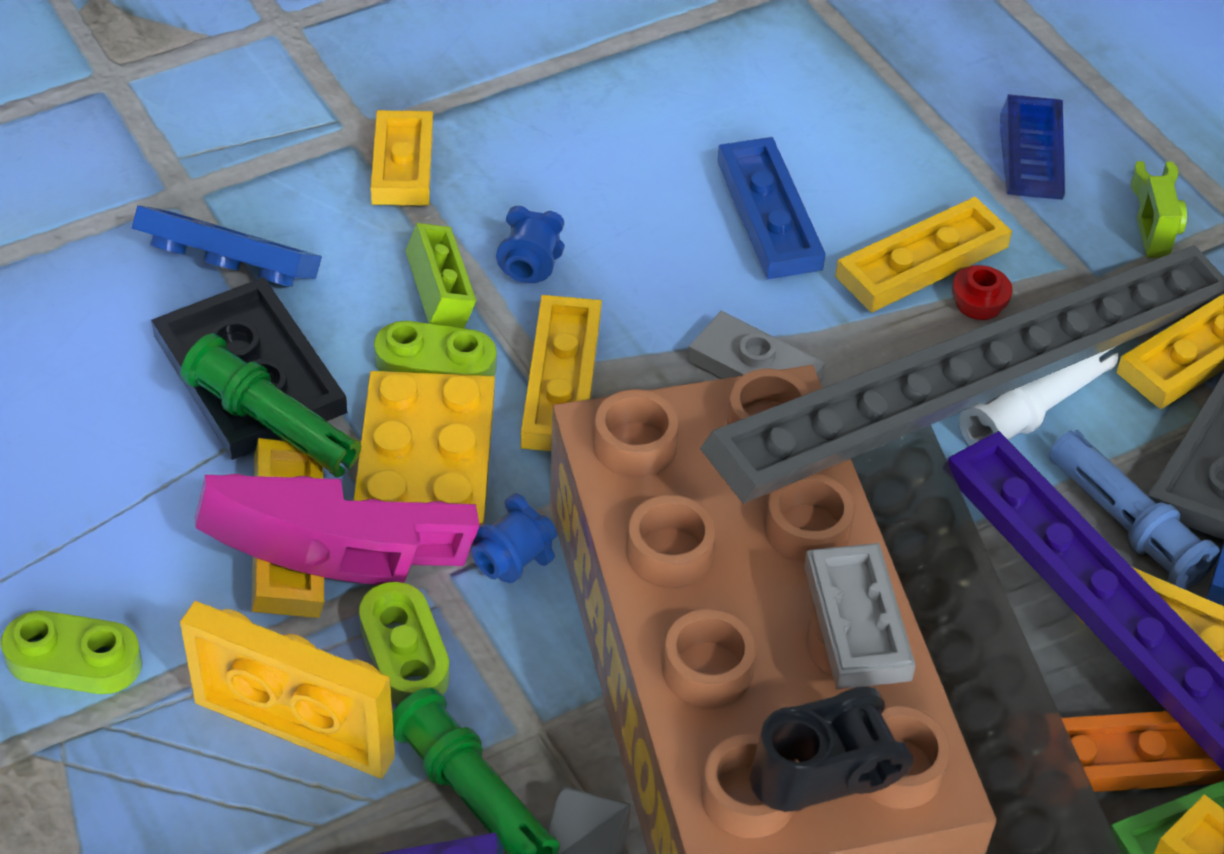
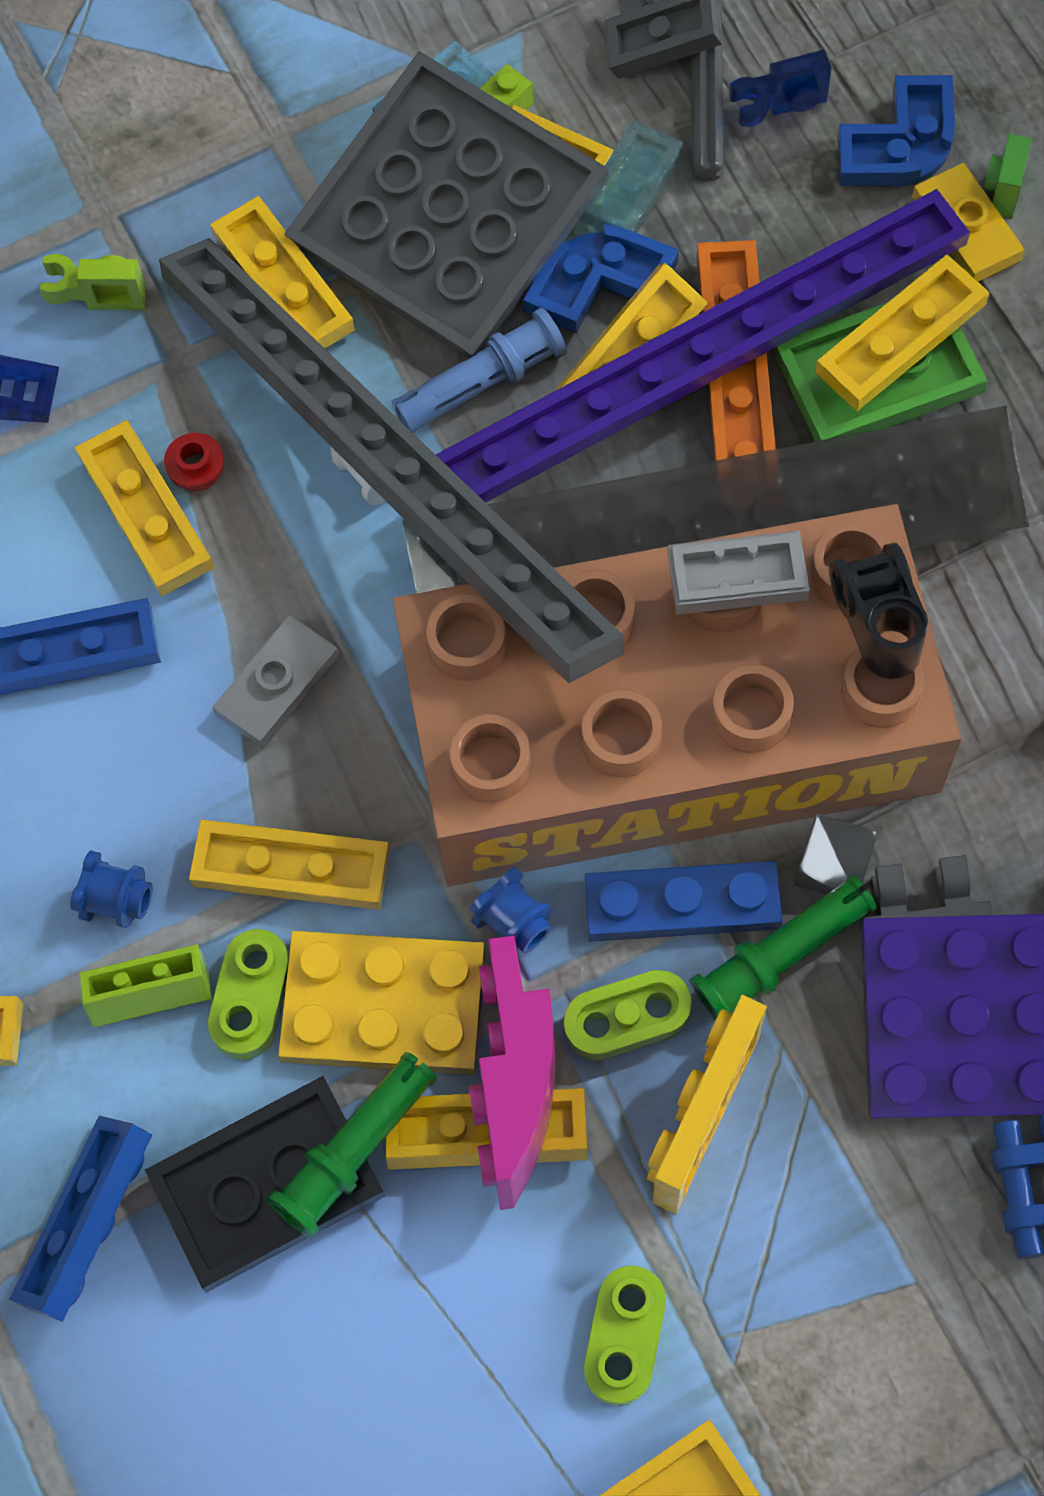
camera: 80 degrees left, 20 degrees up
none -> blue plate [585,861,783,942]

